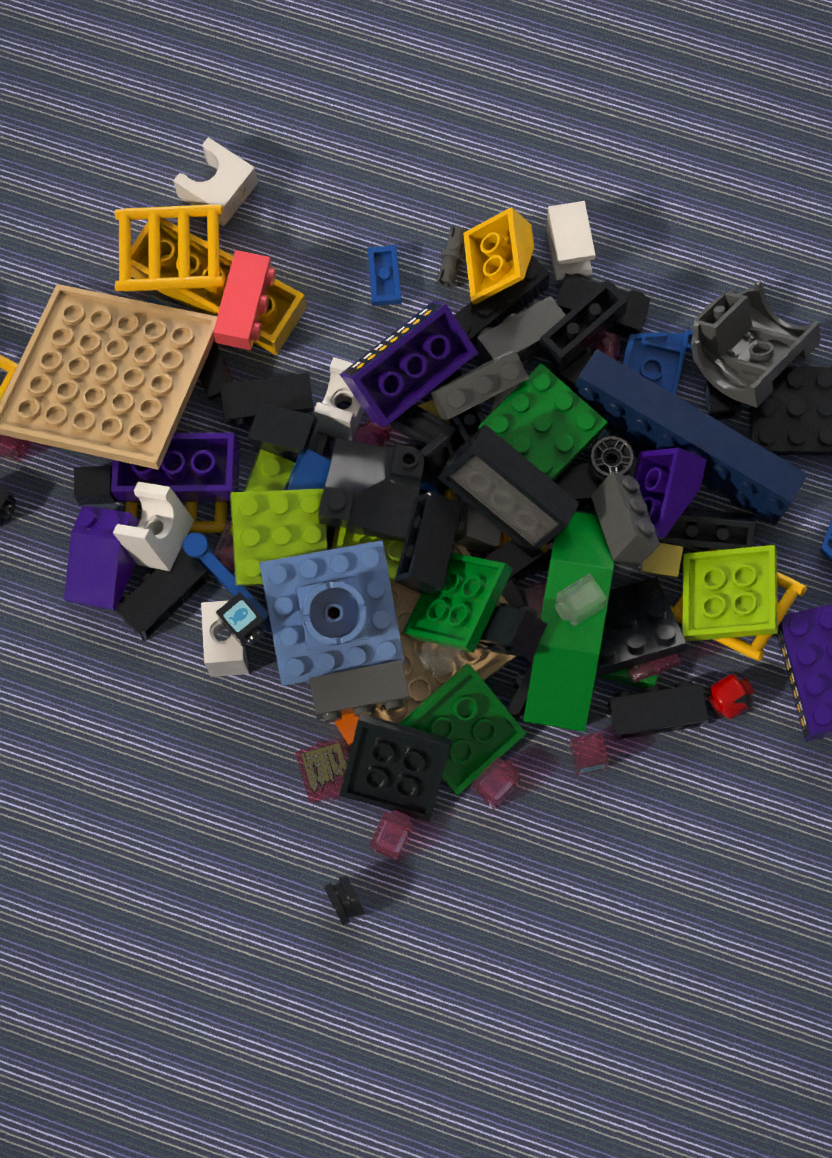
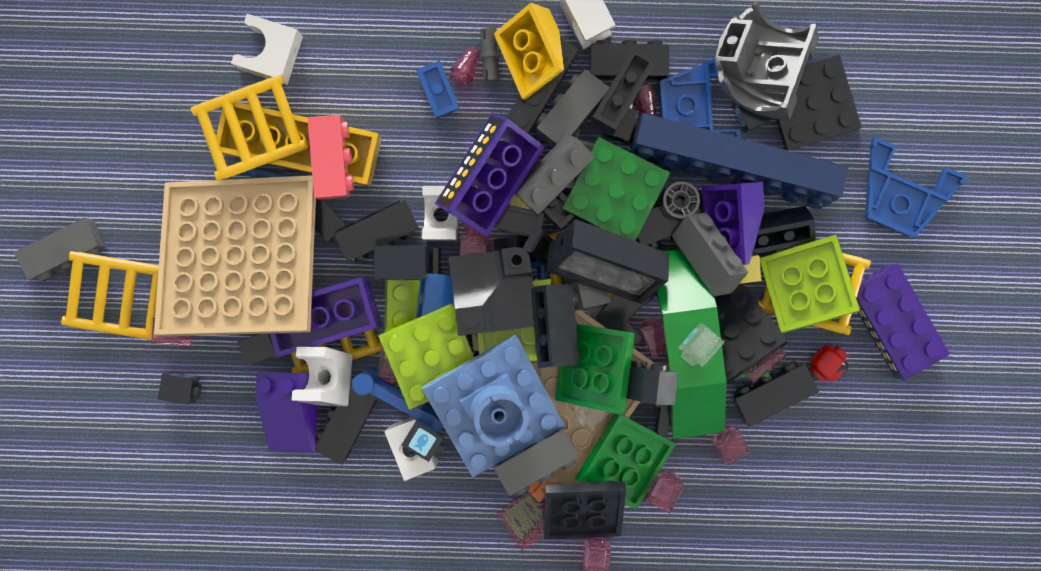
camera: 20 degrees left, 15 degrees up
none -> clear pink cone [449,46,480,86]

